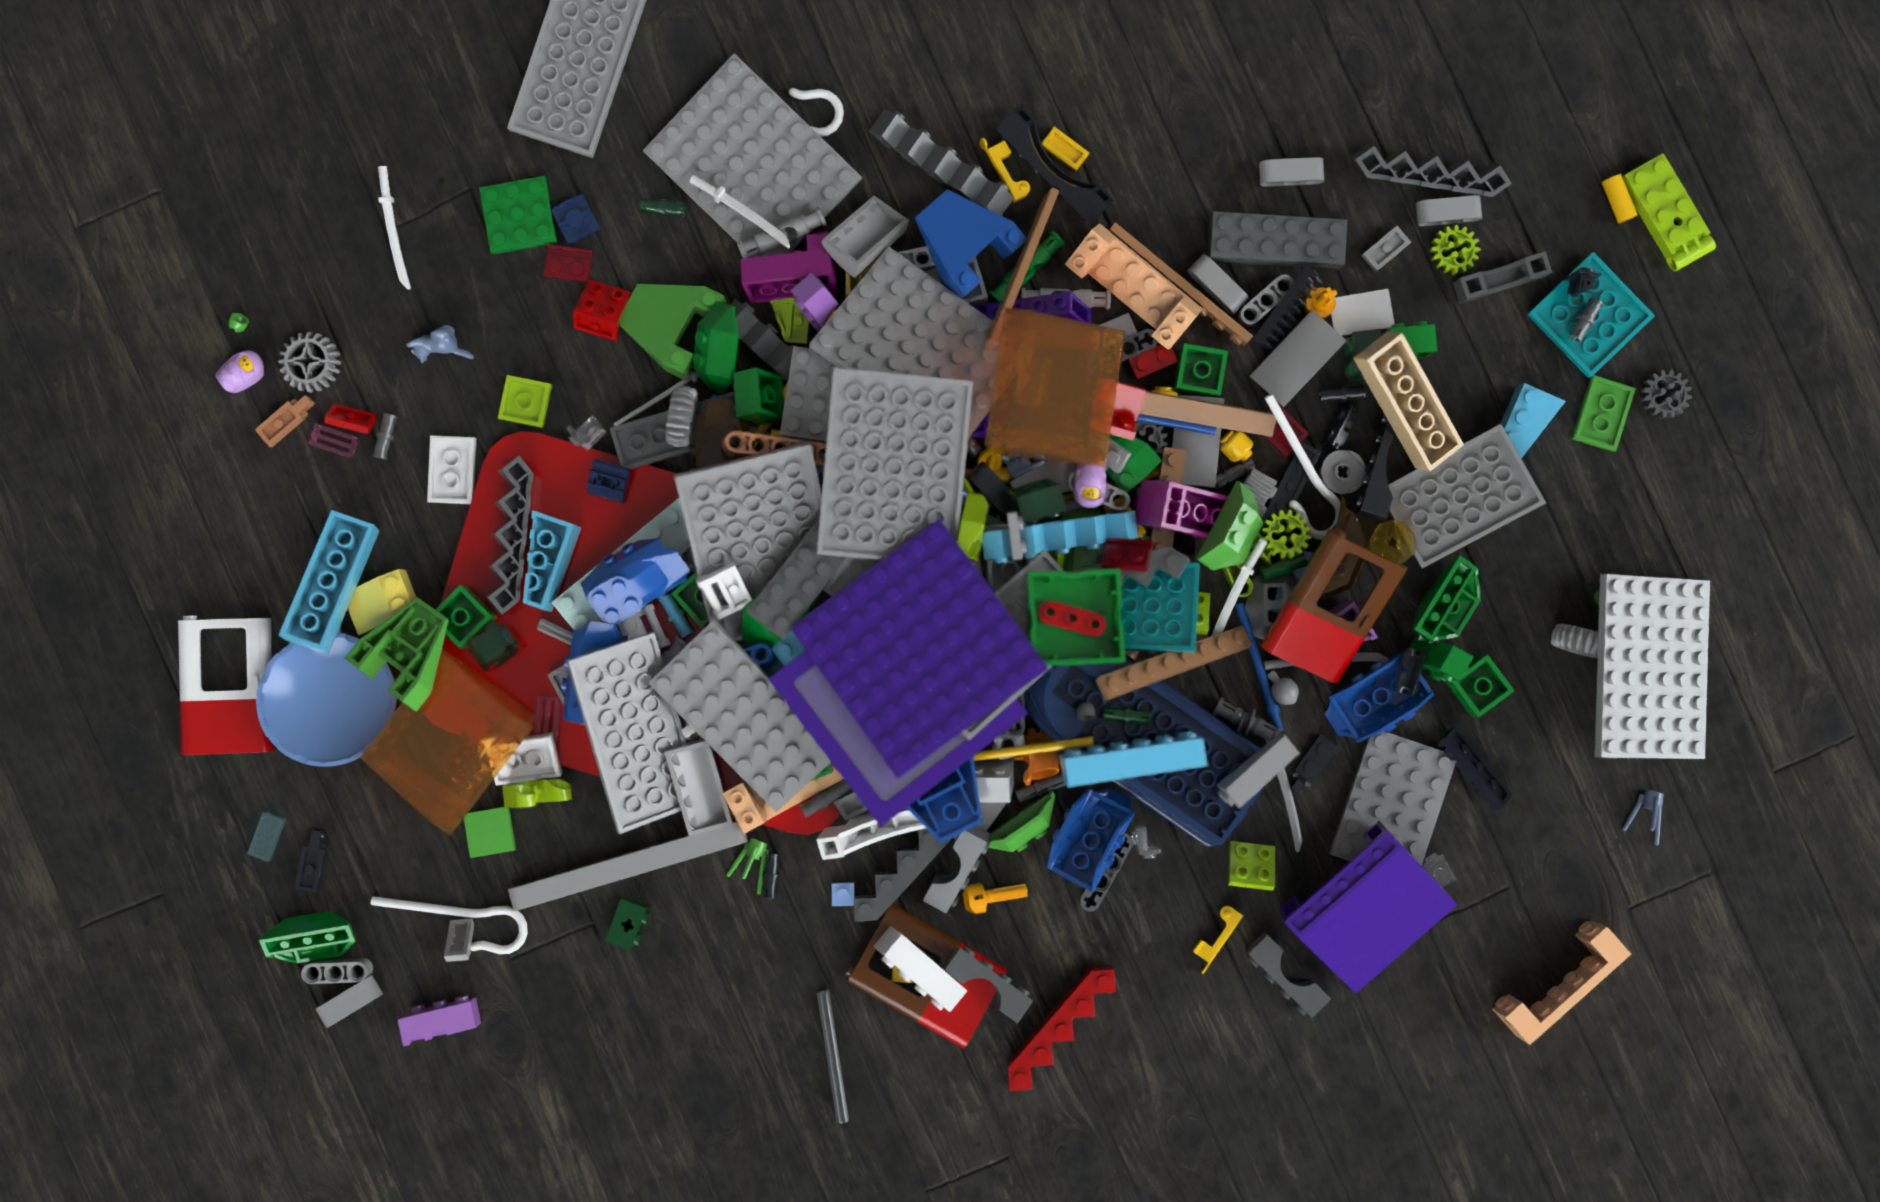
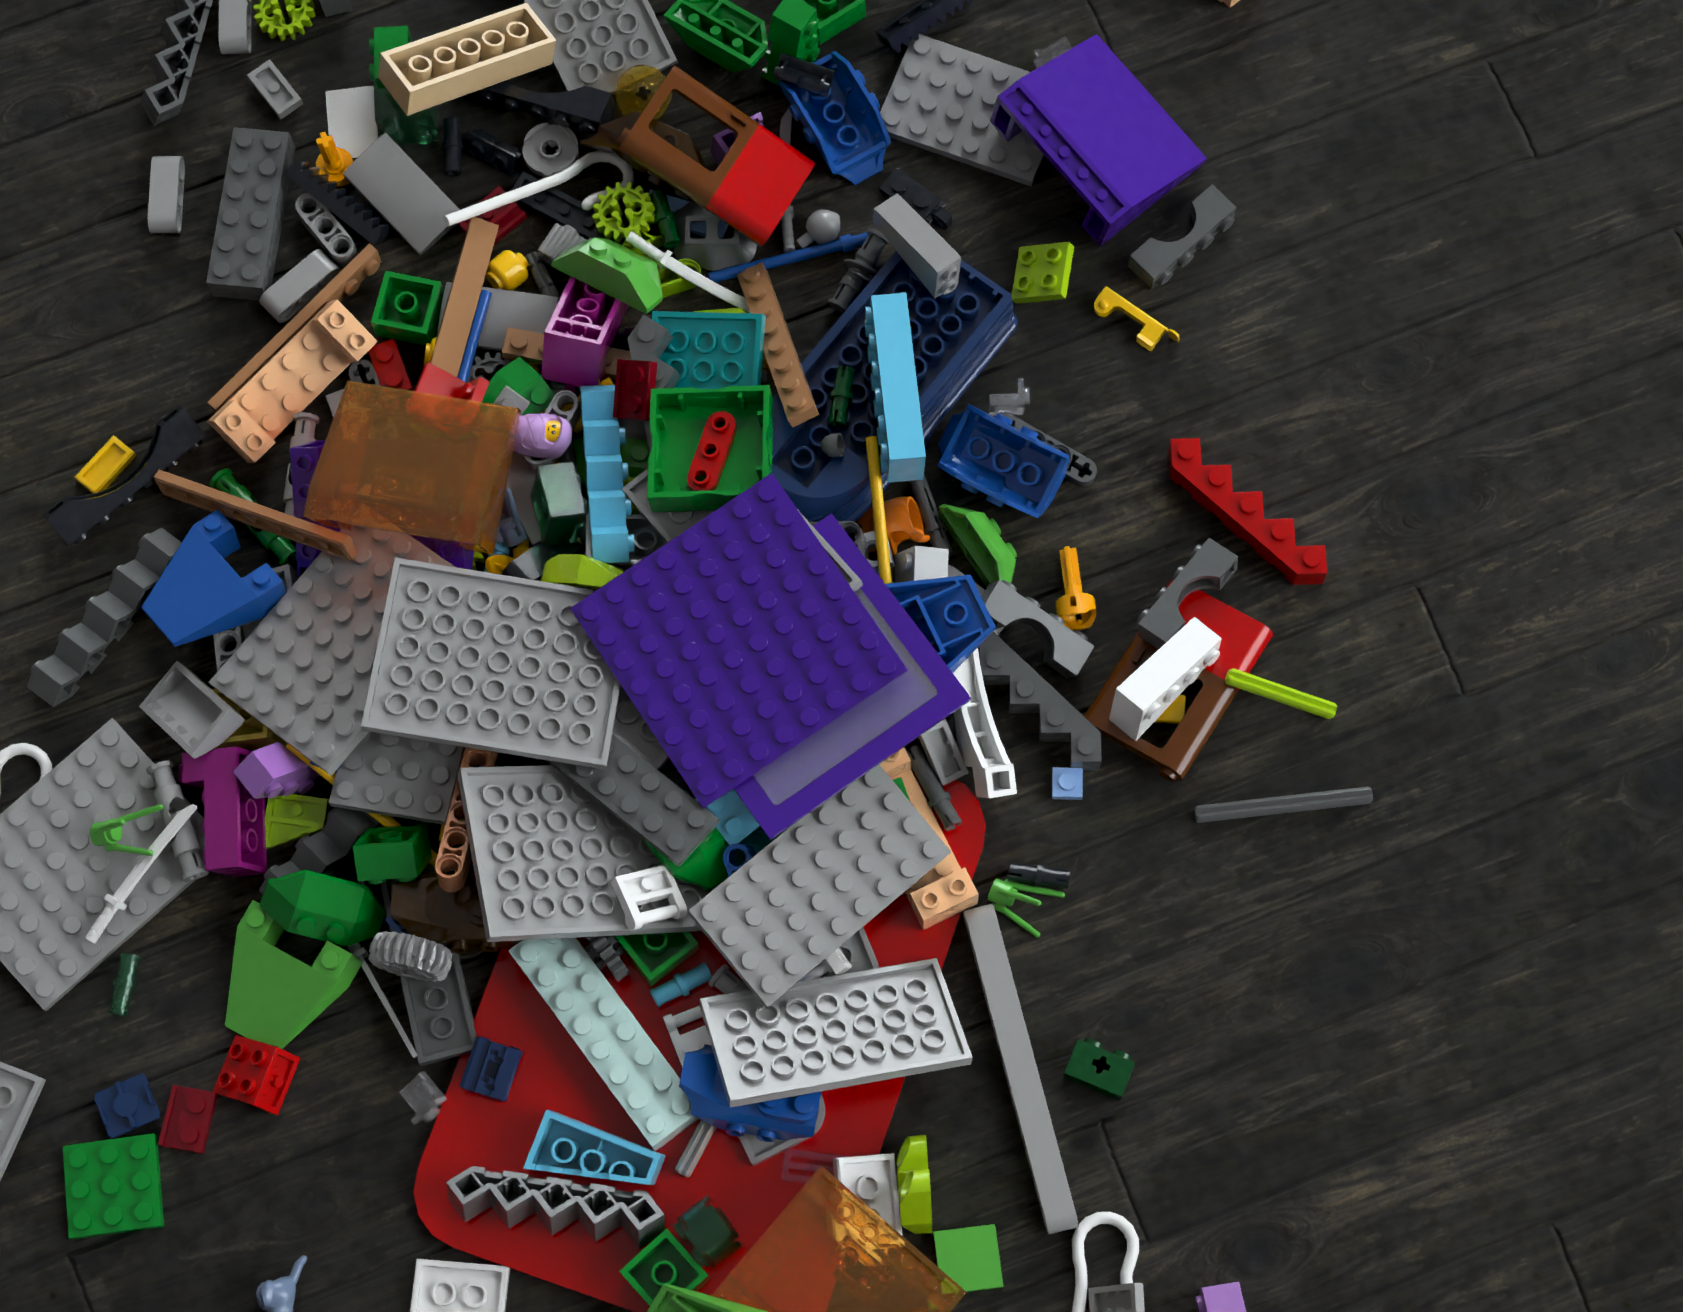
camera: 80 degrees left, 15 degrees down
lime plate [498,375,552,428] -> none
blue slope [581,538,691,624] -> none
light grey slope [664,738,733,836] -> none
yellow piece [979,137,1030,202] -> none
light grey plate [1007,511,1027,560] -> none
light grey sword [1265,739,1303,852] -> none
none -> bright green plant [90,804,163,856]
none -> lime axle [1225,668,1337,719]

